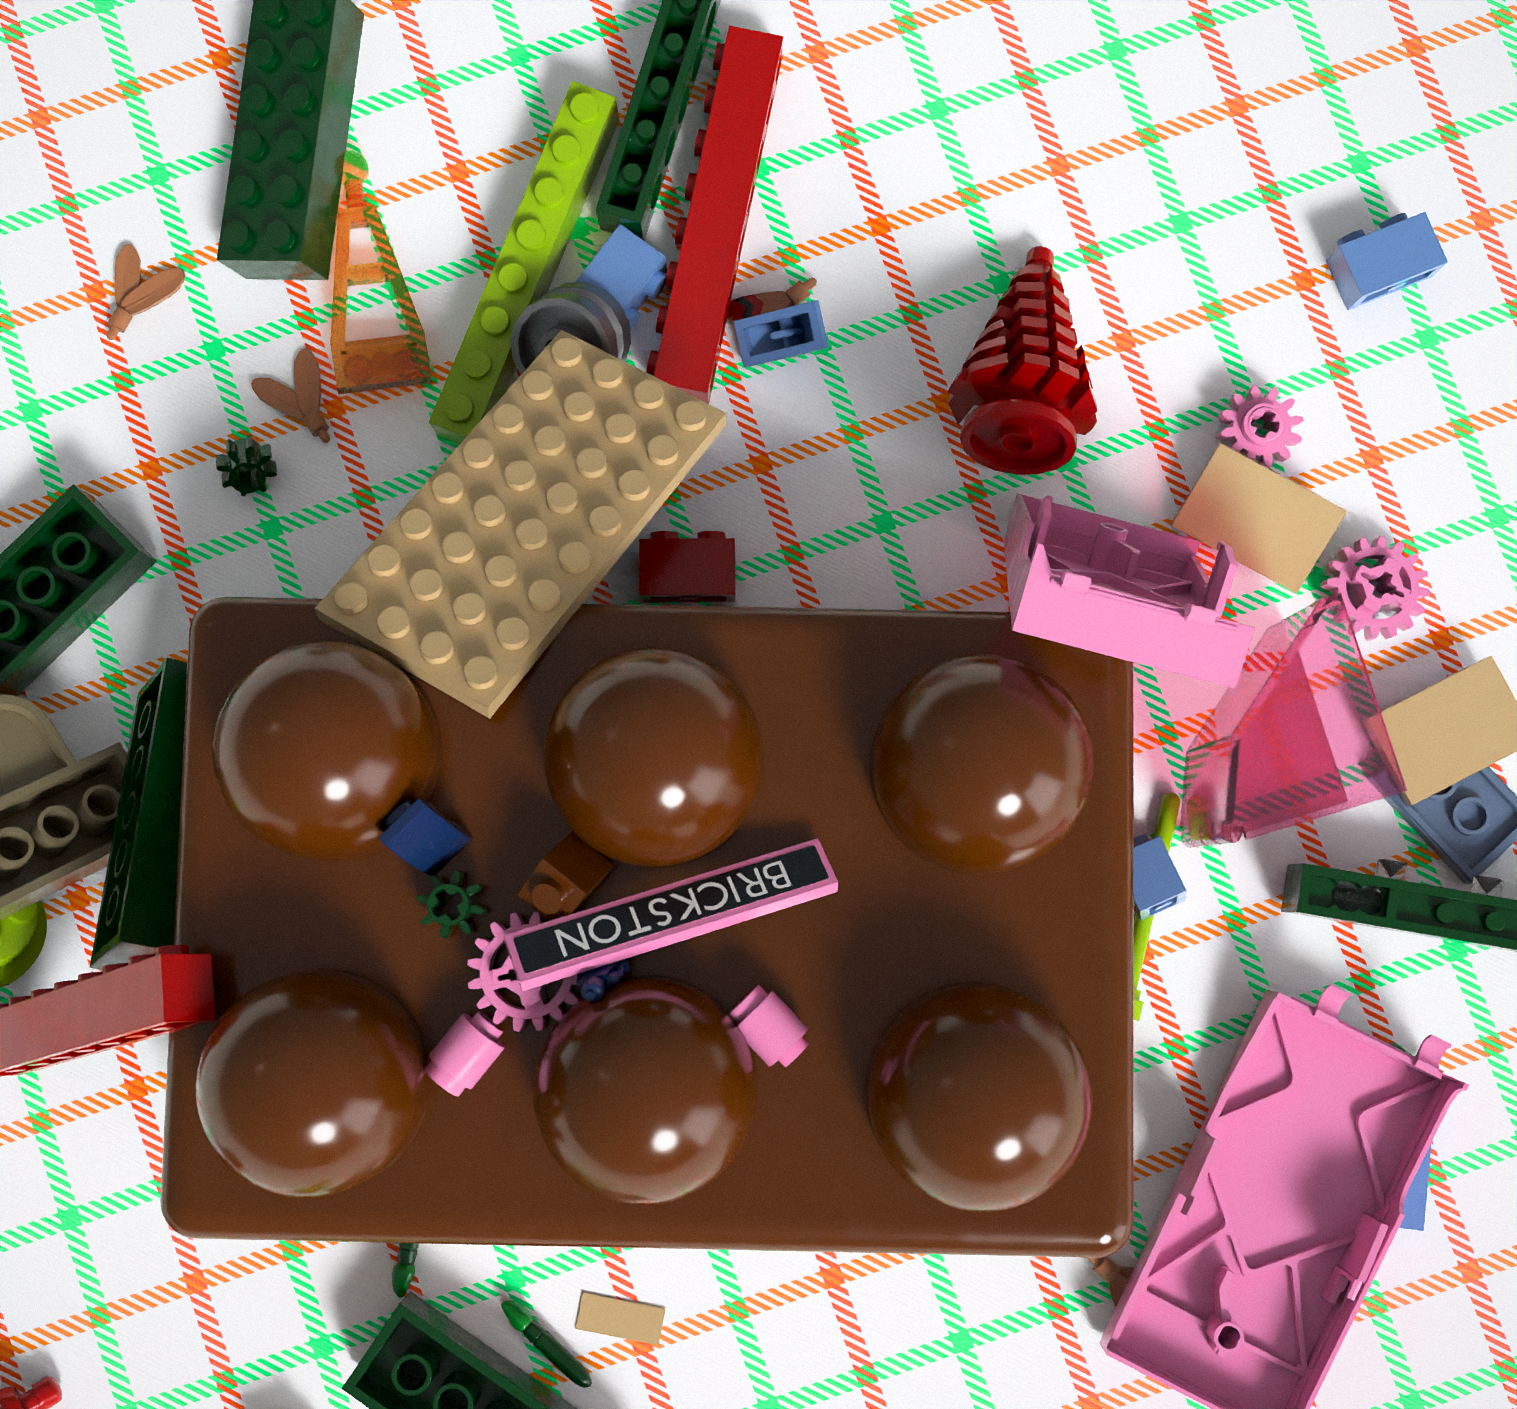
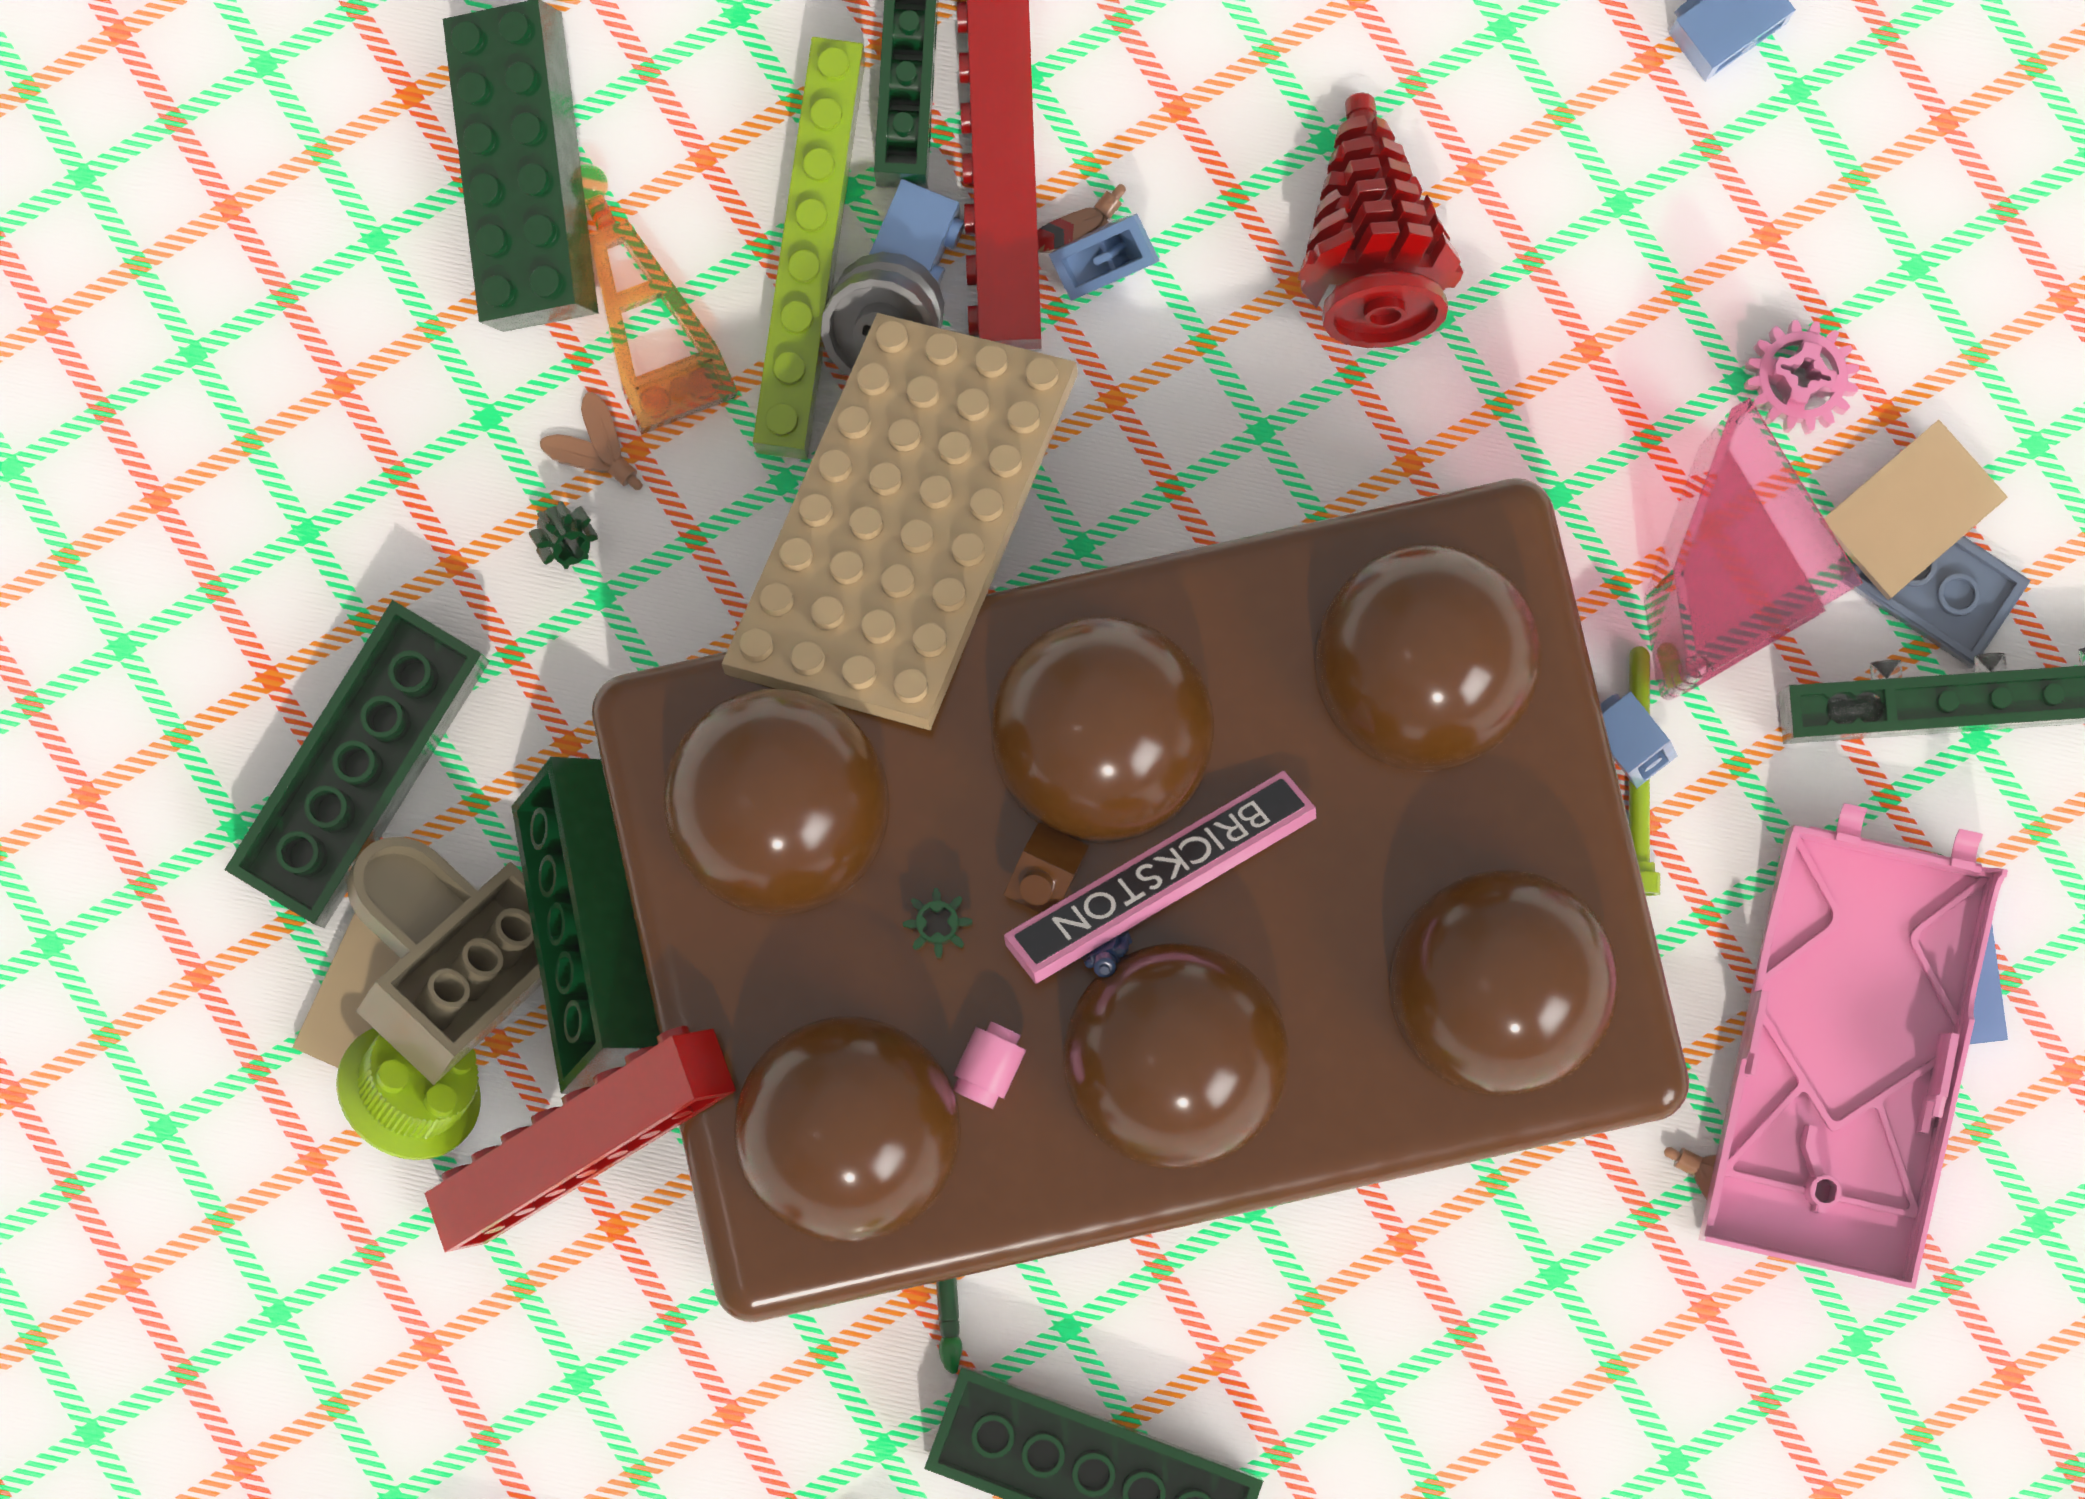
camera: 15 degrees left, 0 degrees up
nougat piece [106,244,186,340] -> none
dark blue slope [378,798,472,876] -> none
bright pink gear [467,912,580,1032] -> none
dark green piece [501,1301,592,1388] -> none
tan sticker [575,1292,666,1345] -> none
red brick [639,531,736,603] -> none
bright pink brick [729,984,809,1067] -> none
bright pink piece [1004,493,1255,689] -> none
tan tile [1171,441,1348,594] -> none
bright pink gear [1216,385,1304,468] -> none

